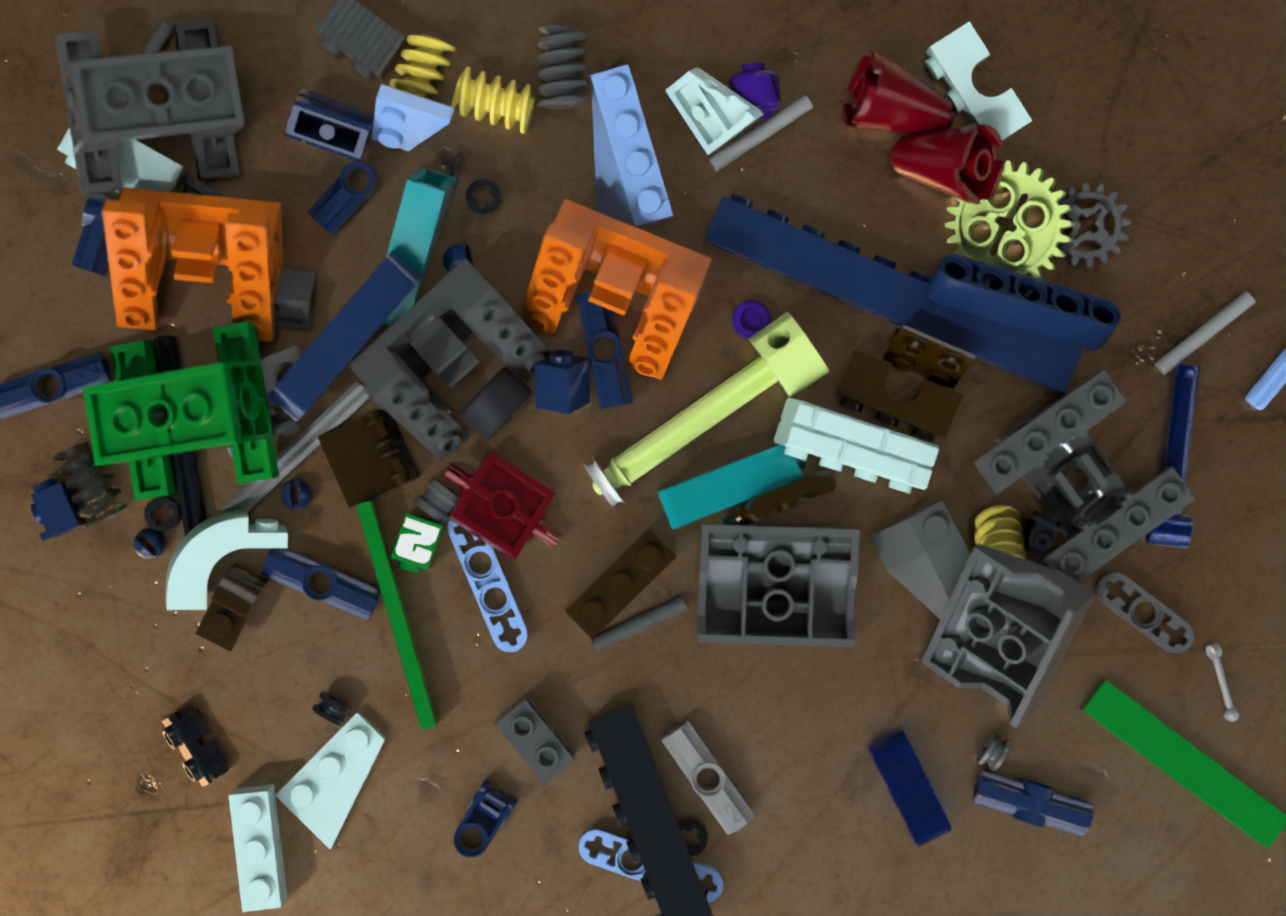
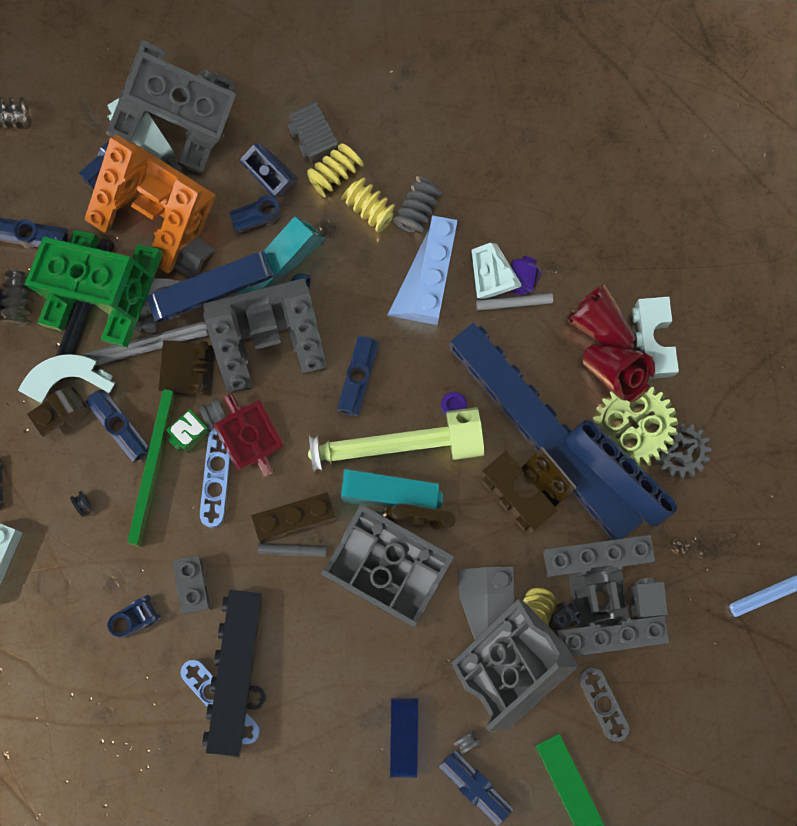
camera: 20 degrees right, 10 degrees down
dark blue hinge [134,528,167,559] -> none
black bush [144,496,182,532] -> none
light aqua wing [275,711,386,850] -> none
dark blue hinge [281,479,313,510] -> none
light blue wing [371,84,454,151] -> none
black tyre [459,367,532,441] -> none
black bush [466,179,502,215] -> none
orange piece [520,199,712,380] -> none
dark blue brick [534,350,590,414] -> none
light grey piece [660,720,755,835] -> none
light aqua brick [774,398,939,494] -> none
clear blue piece [1145,364,1200,549] -> none
light grey bar [1155,291,1255,375] -> none
light grey hinge [1206,643,1240,722] -> none
none -> dark grey brick [628,578,668,620]

